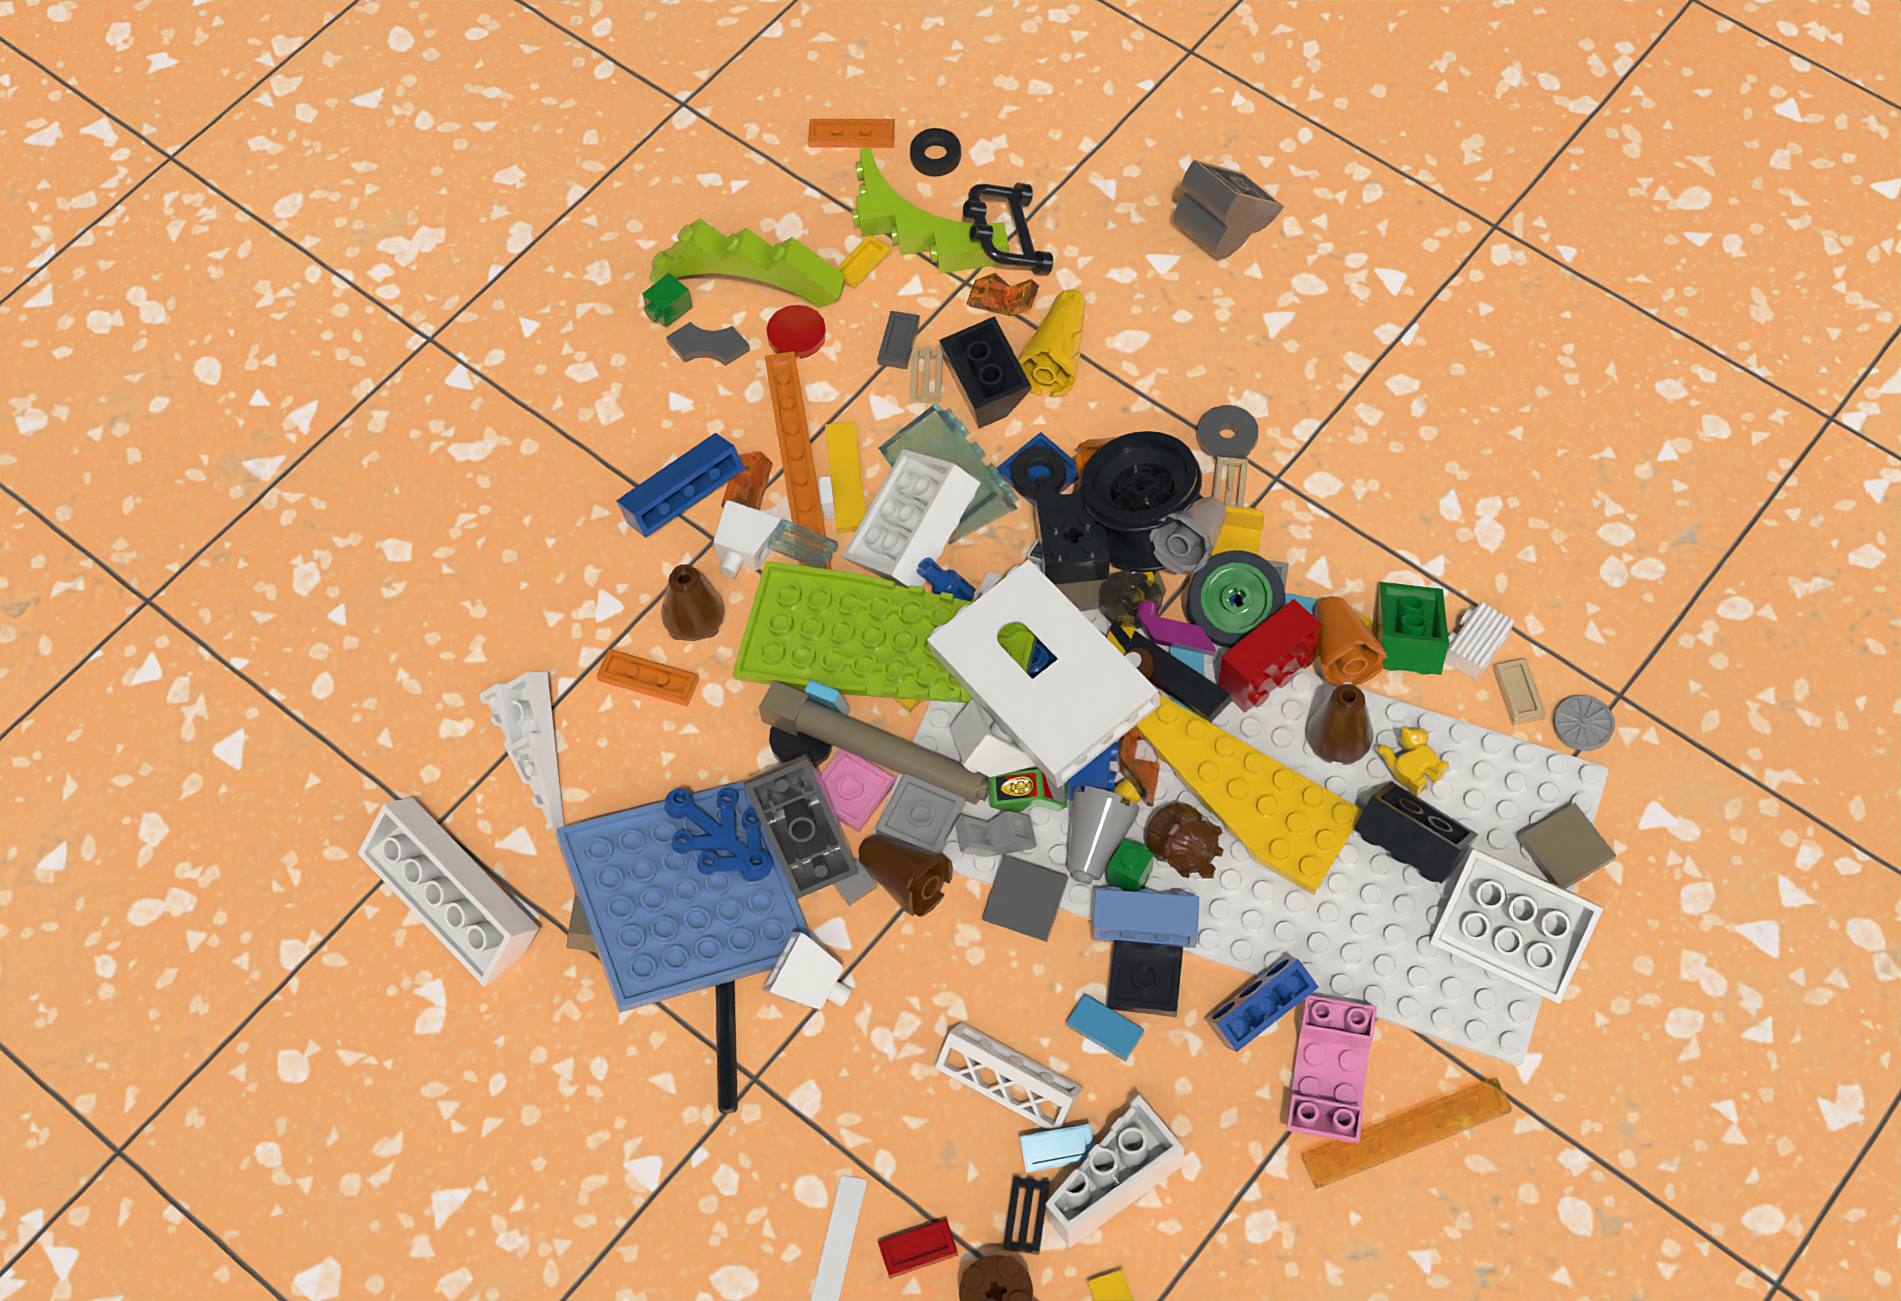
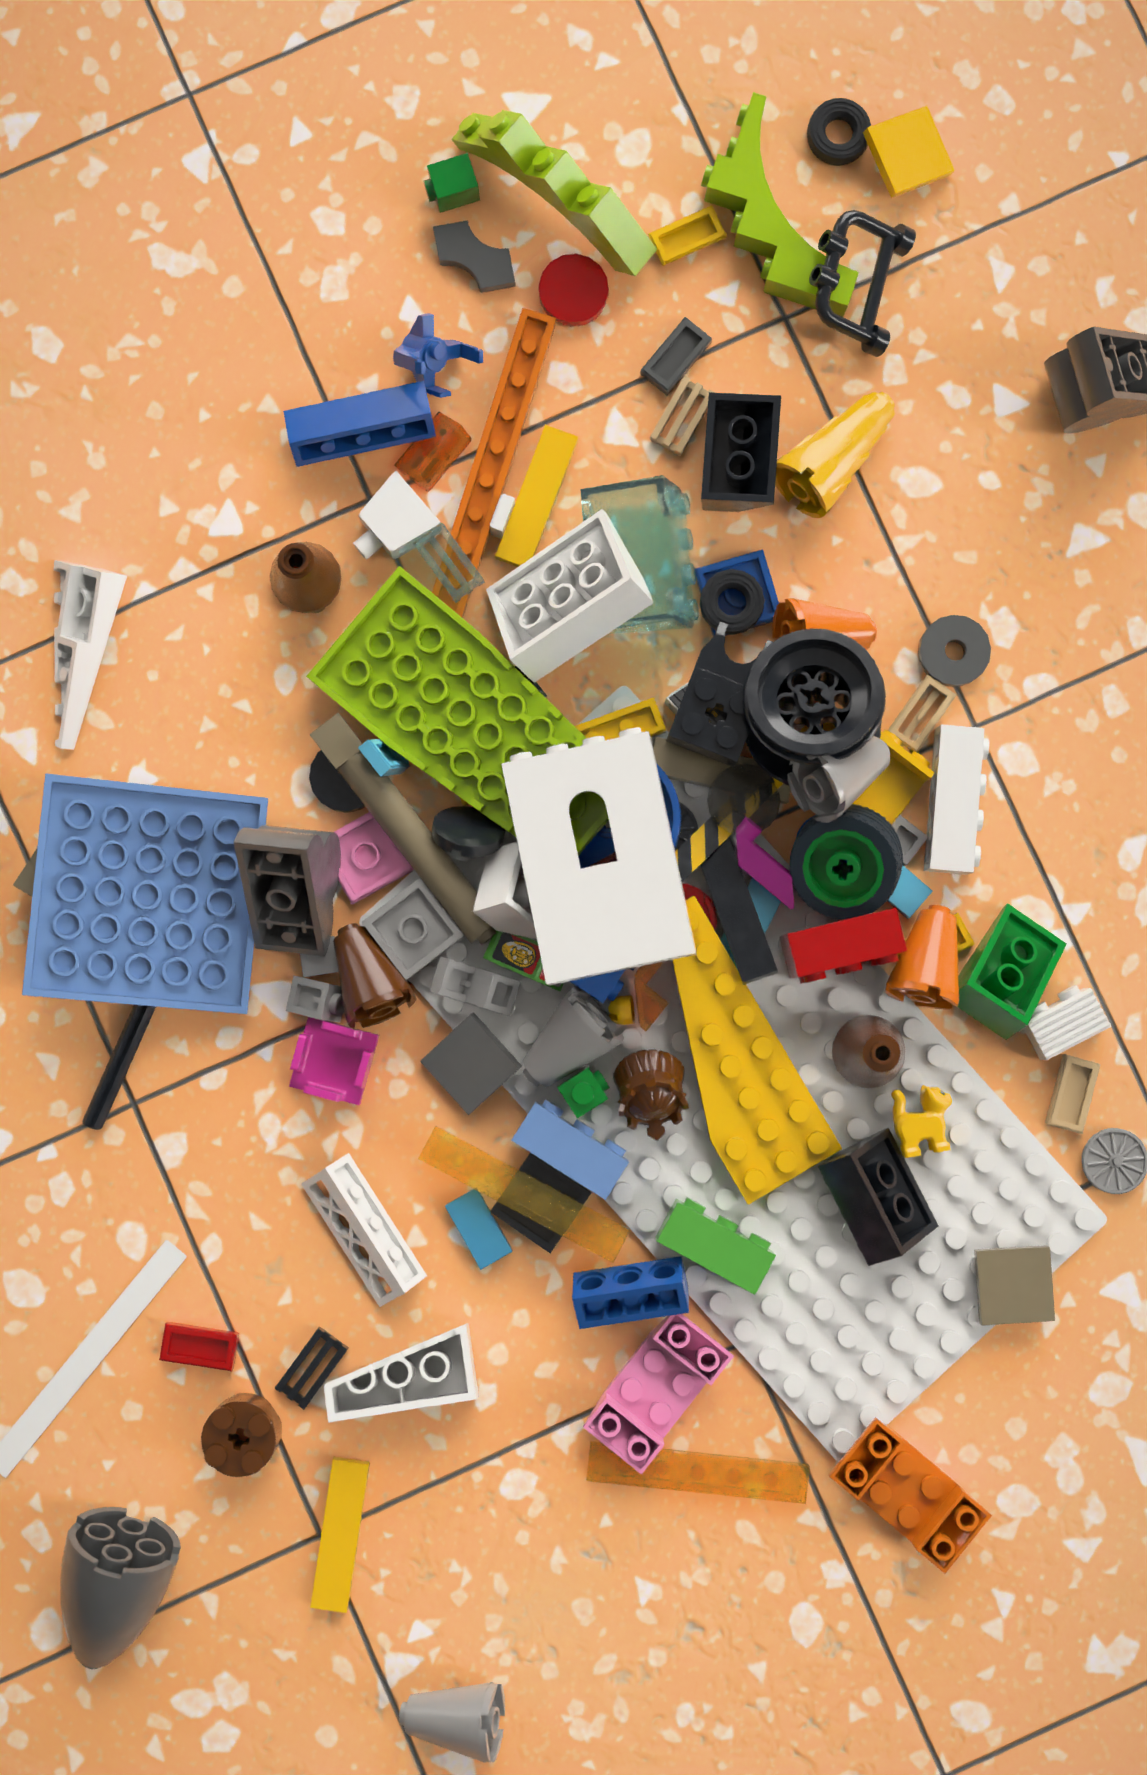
camera: 20 degrees right, 25 degrees up
orange tile [596,649,699,707] -> none
blue plant [664,788,772,881] -> none
white torso [761,932,851,1010] -> none
orange tile [808,119,895,148] -> none
blue arm [916,557,976,602] -> none
clear orange slope [967,273,1039,317] -> none
tile [1019,1123,1094,1173] -> none
reddish brown tile [1124,648,1155,679] -> none
white slope [1430,848,1604,1004] -> none
none -> light grey bracket [285,976,345,1023]
none -> dark pink panel [289,1017,380,1105]
none -> blue piece [393,313,483,398]
none -> clear yellow plate [418,1125,630,1263]
none -> black tile [431,806,505,858]
none -> bright green brick [655,1197,776,1295]
none -> orange slope [829,1417,992,1574]
none -> yellow tile [863,105,955,198]
none -> white brick [924,724,989,875]

